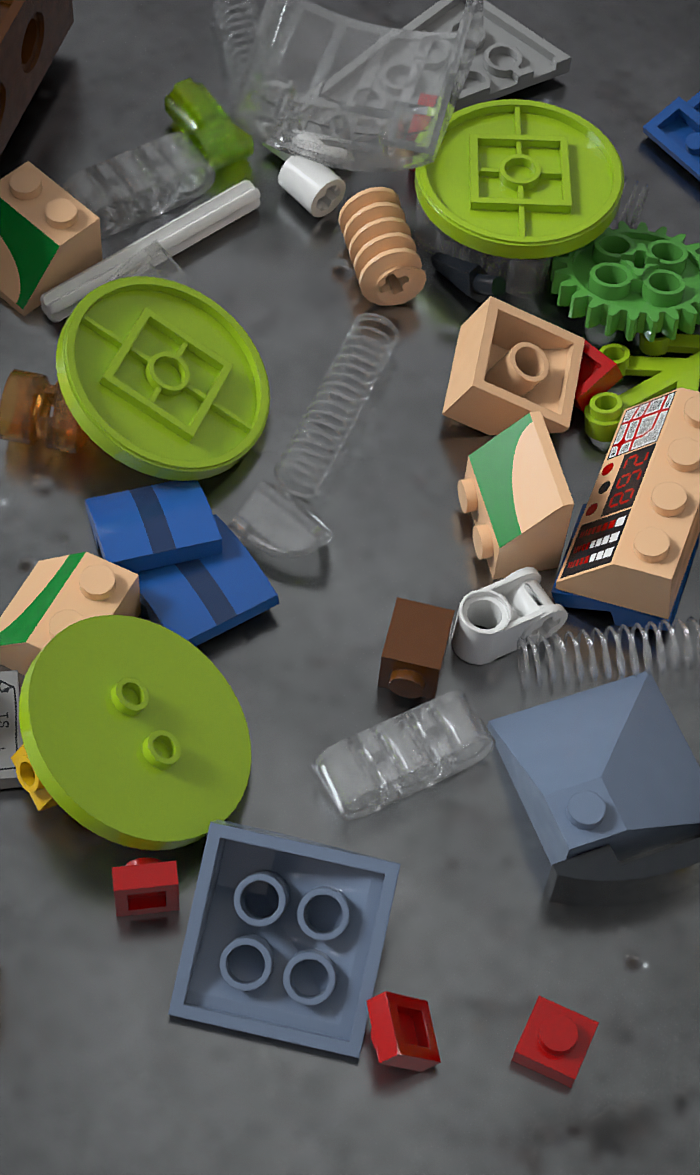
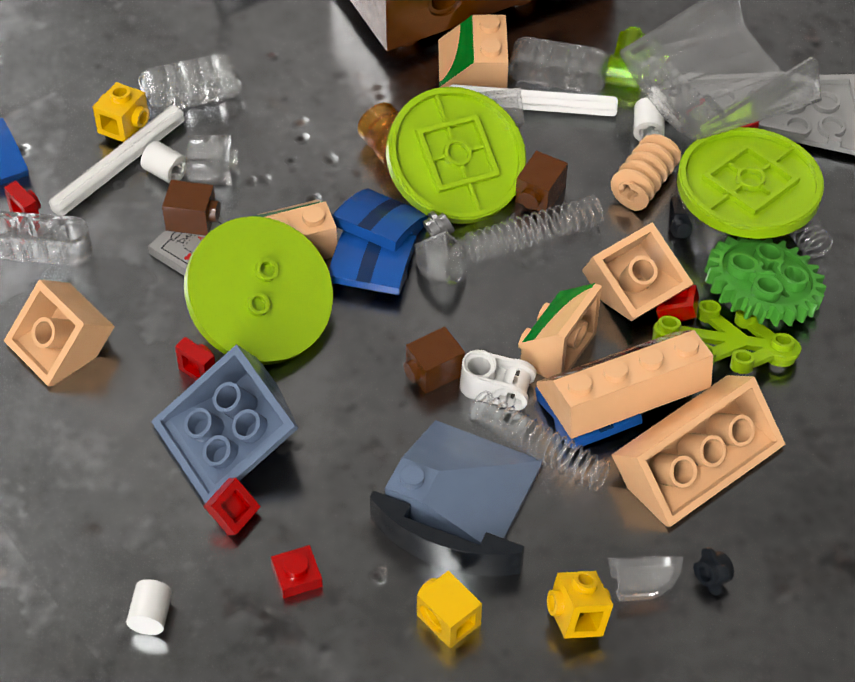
camera: 50 degrees right, 5 degrees down
clear beam [312,690,496,821] -> none
none -> flat silver plate [423,211,455,246]
none -> reddish brown brick [515,150,568,215]

